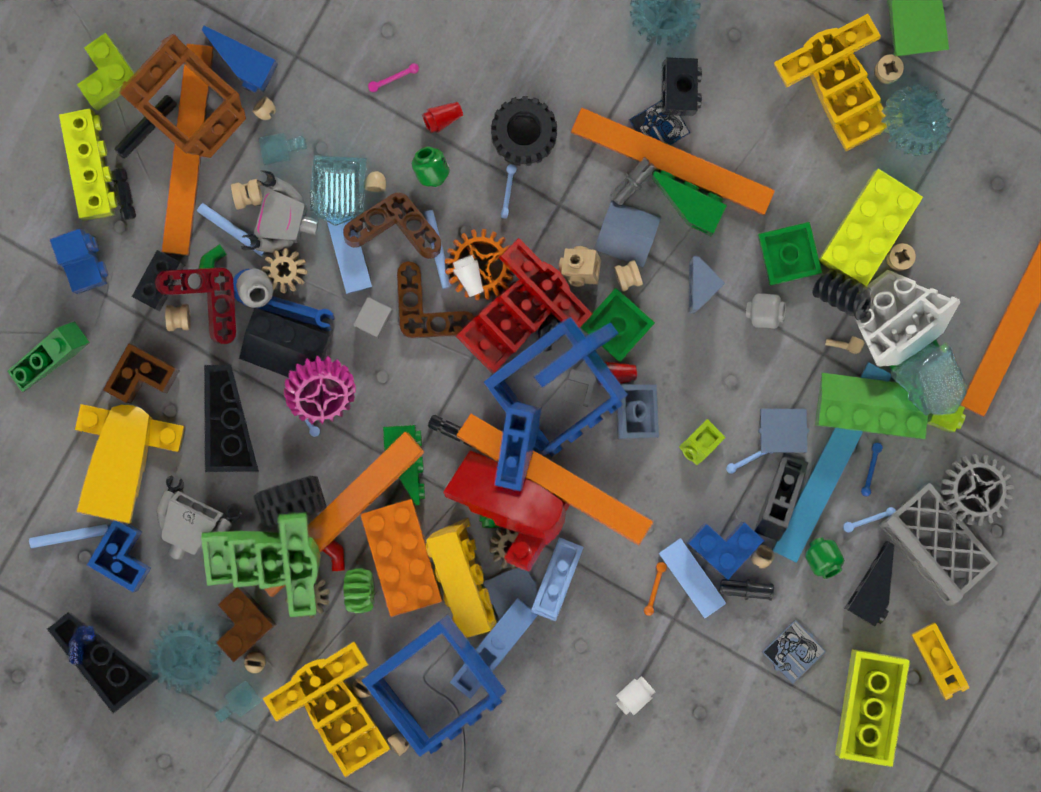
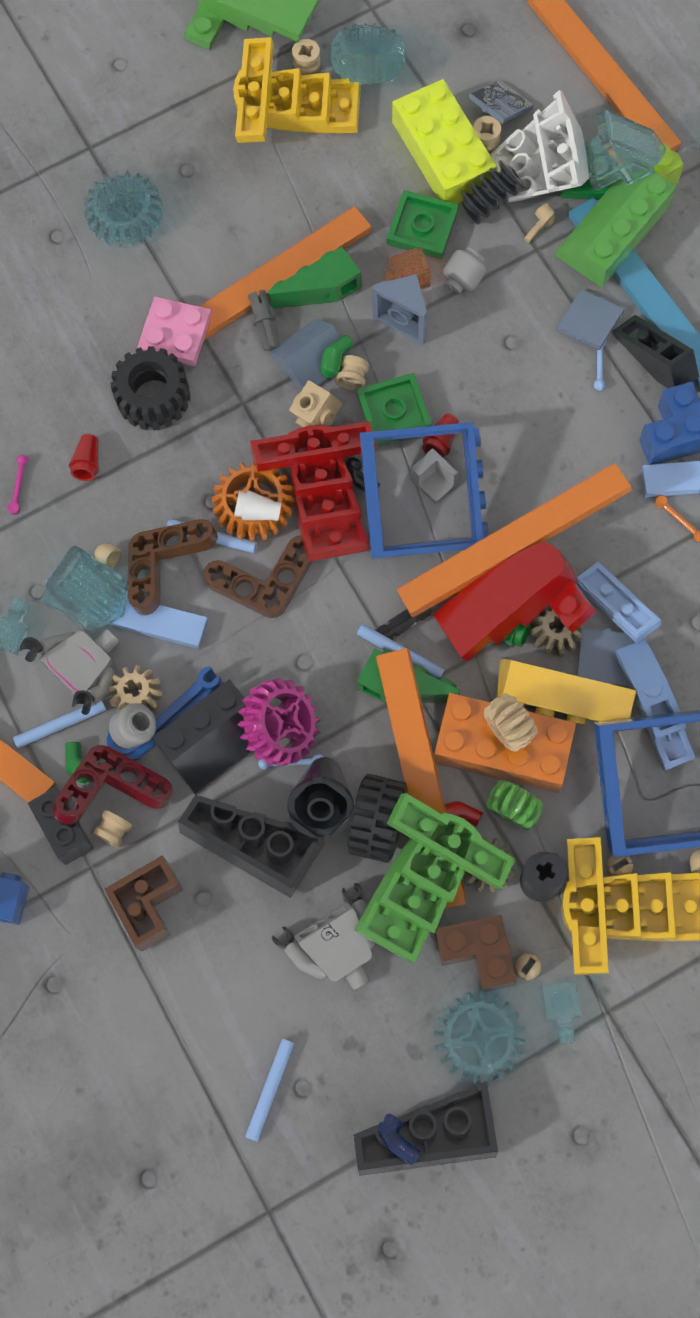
camera: 50 degrees left, 15 degrees down
green slope [7,321,90,392] -> none
yellow slope [75,404,185,524] -> none
blue brick [87,520,151,592] -> none
tan wheel [231,179,262,210] -> none
light grey panel [354,298,393,339] -> none
green head [411,147,450,187] -> none
blue slope [495,402,542,491] -> none
light blue hinge [501,164,517,219] -> none
blue beam [534,323,619,388] -> none
sand blue slope [616,385,659,439] -> none
piece [629,100,690,145] -> none
black brick [662,57,702,116] -> none
lime bracket [679,419,726,465] -> none
blue hinge [861,443,883,497] -> none
none -> bright pink plate [137,296,212,367]
none -> black cone [287,757,354,838]
none -> green arm [320,335,354,378]
none -> light blue bar [356,623,445,679]
none -> clear orange brick [384,247,431,289]
none -> piece [468,79,534,124]
none -> tan gear [484,693,538,752]
none -> black piece [520,852,567,902]

